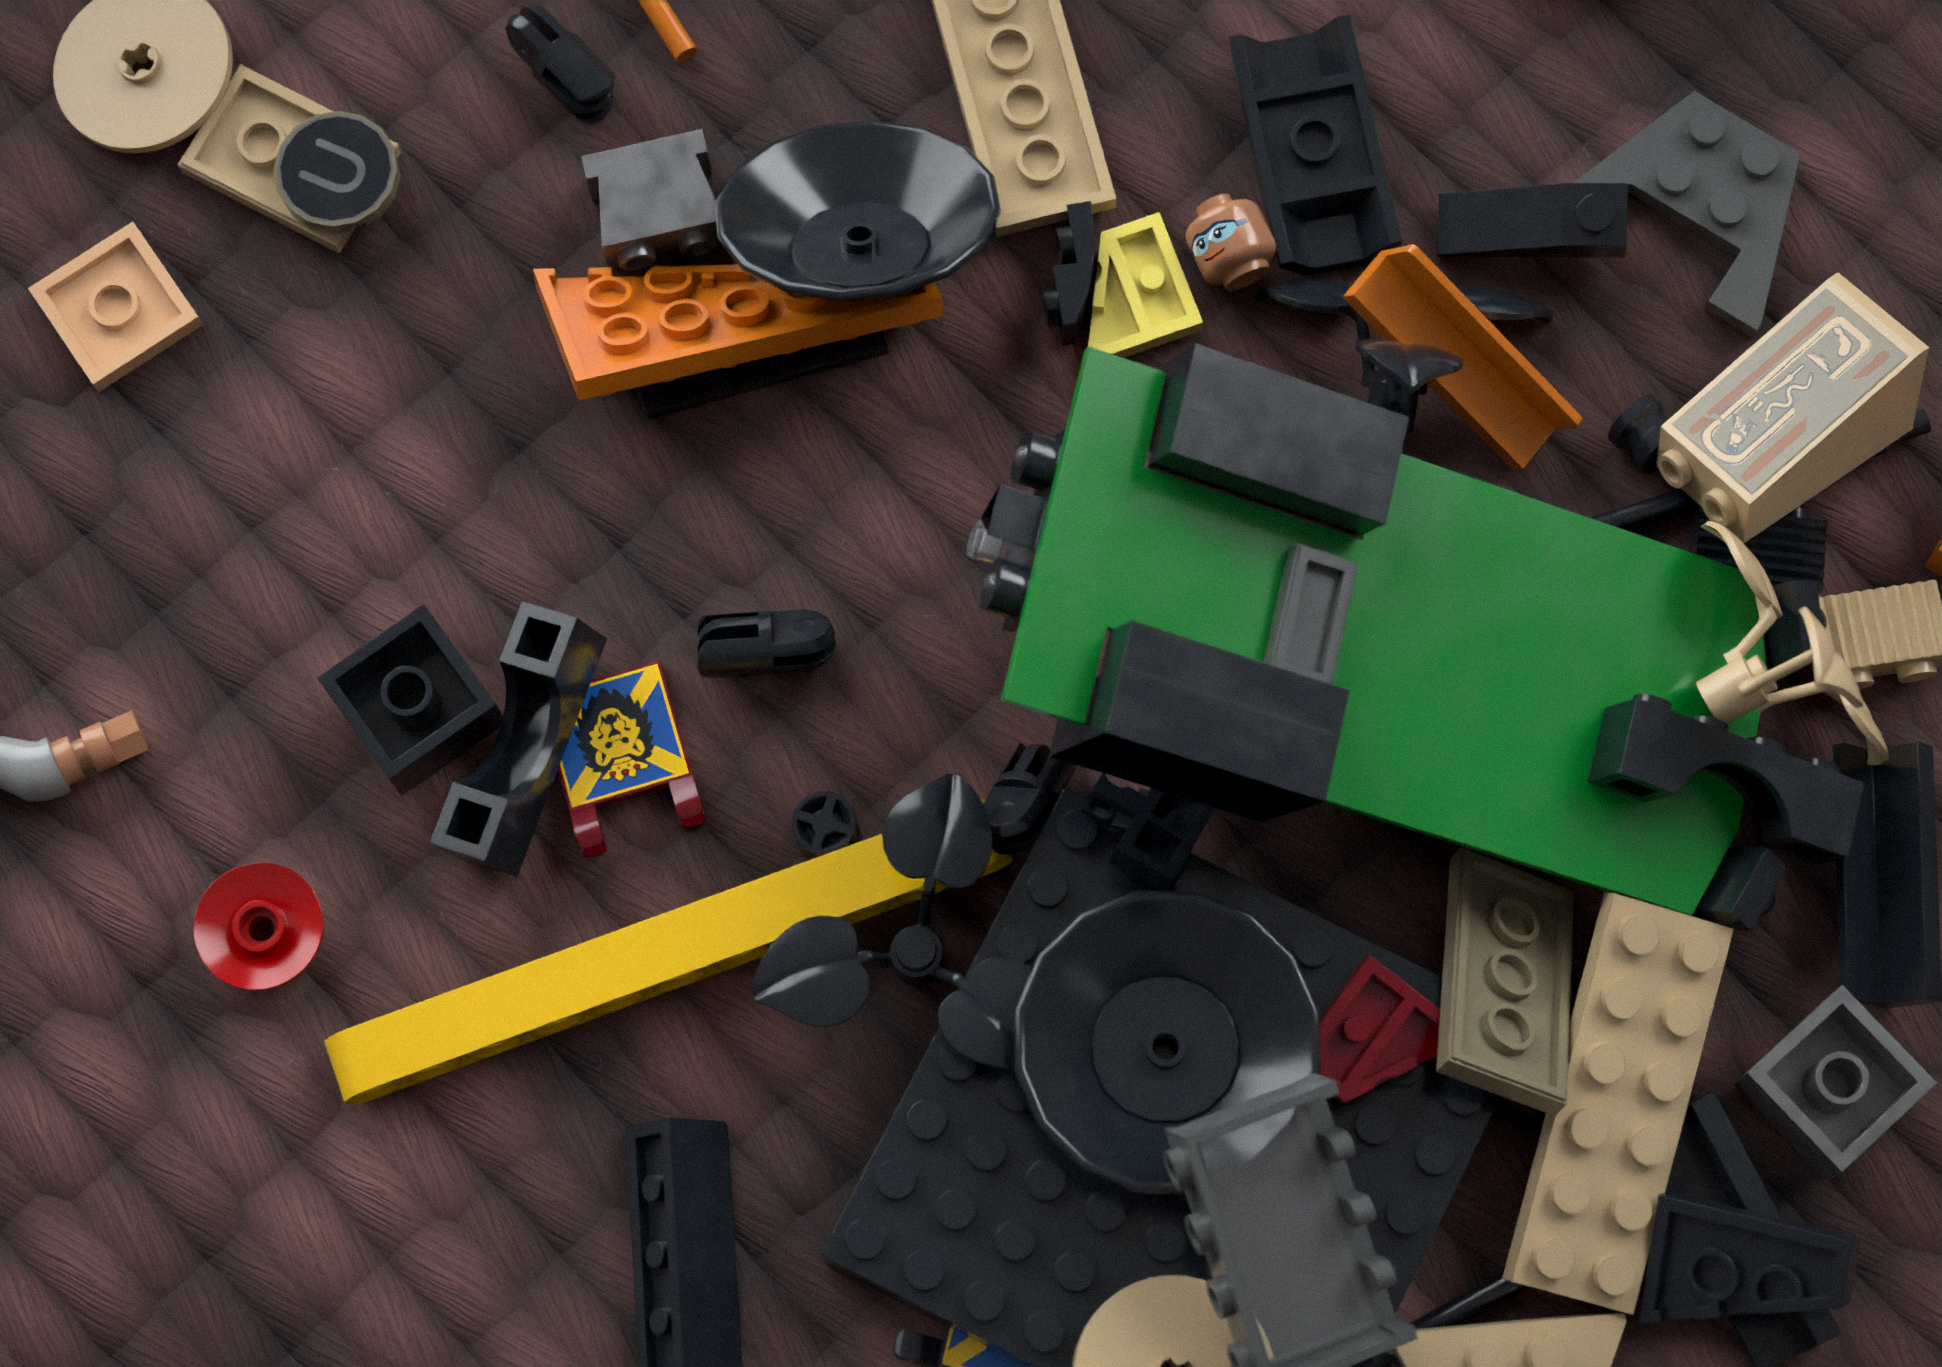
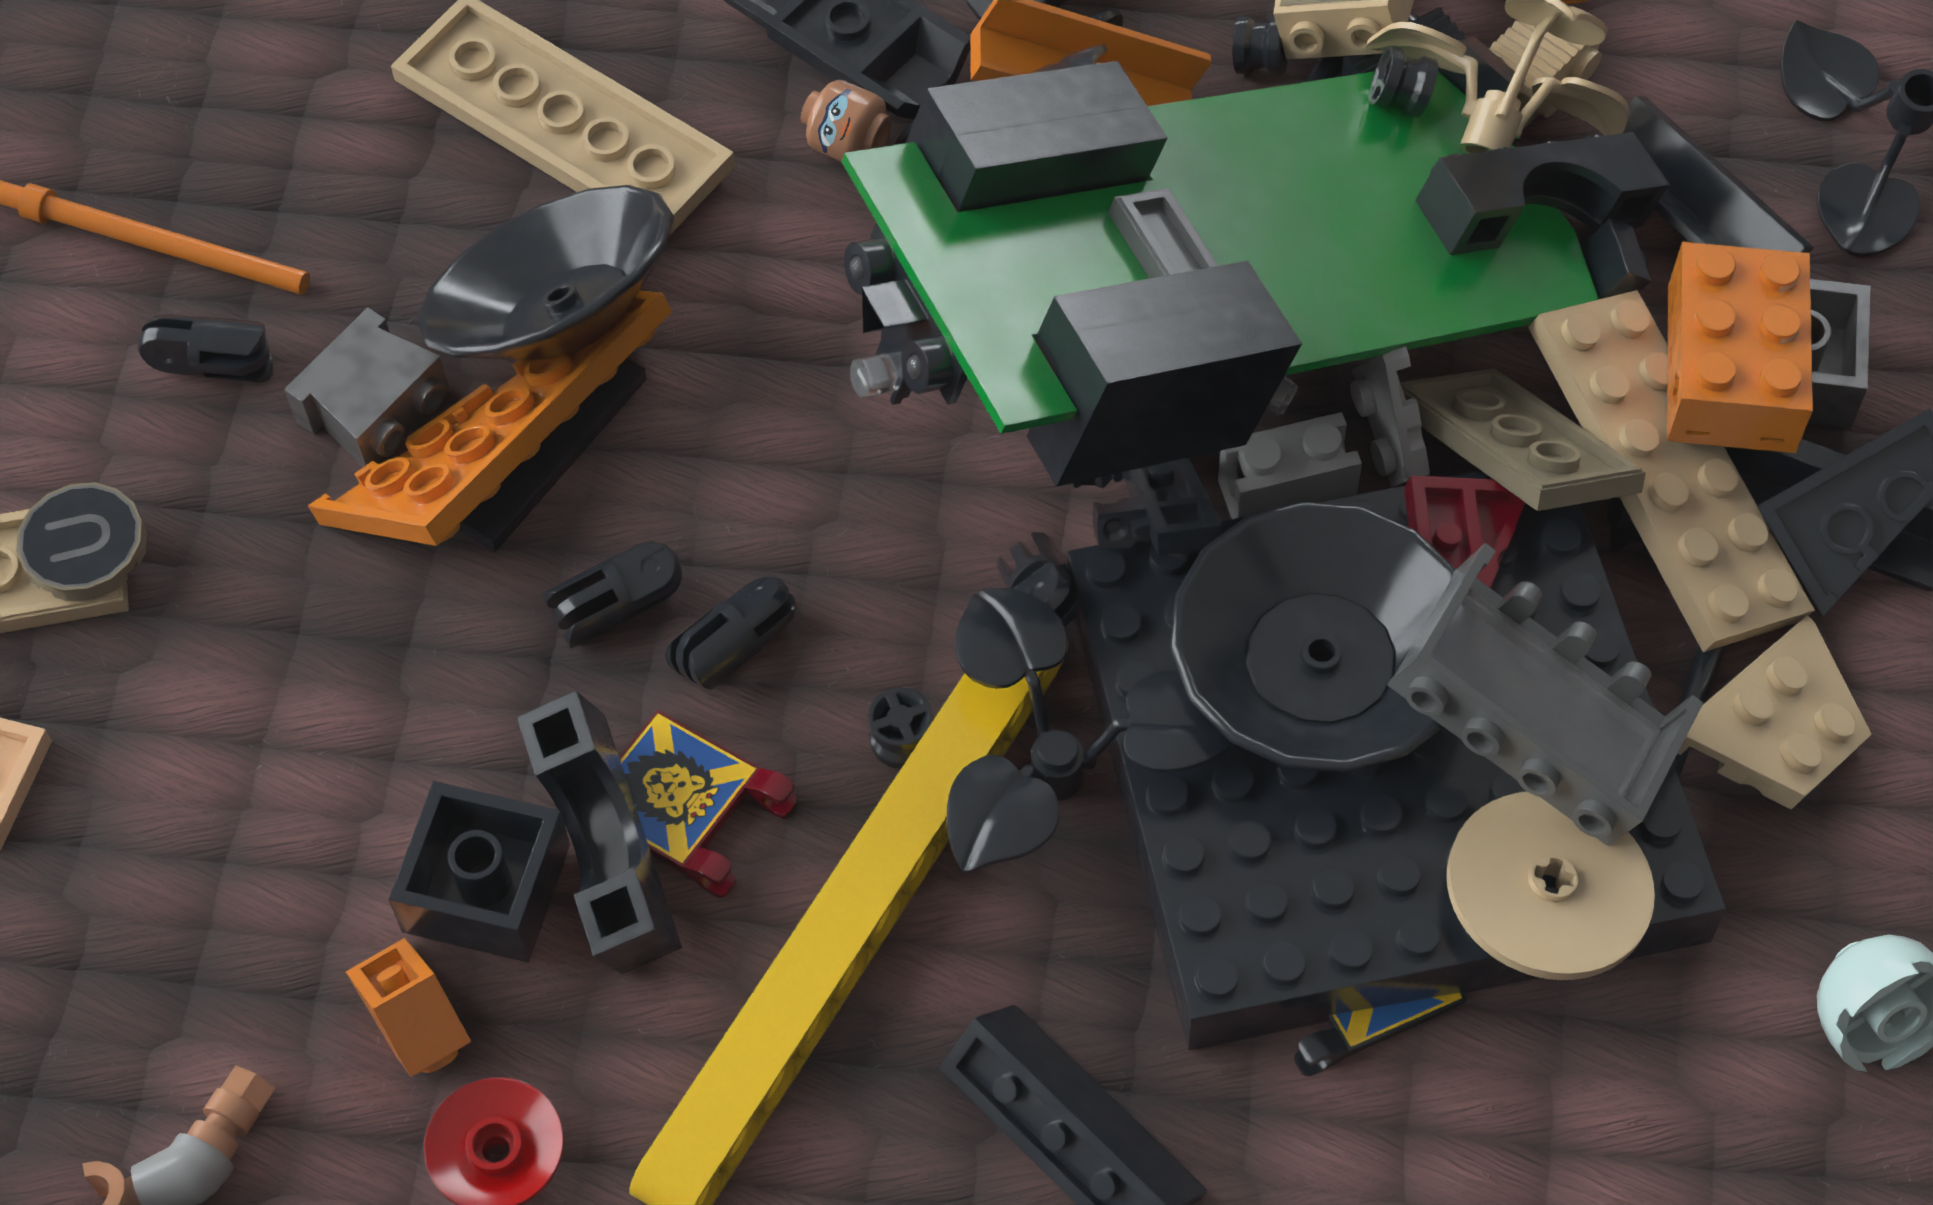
camera: 40 degrees left, 15 degrees down
black slope [1042,201,1094,346] -> none
light yellow wing [1088,212,1203,358] -> none
none -> orange slope [346,938,471,1077]
none -> black arm [541,541,682,649]
none -> light grey brick [1218,412,1362,519]
none -> light grey wing [1350,346,1430,487]
none -> black wheel [1370,46,1438,118]
none -> orange piece [1667,242,1813,453]

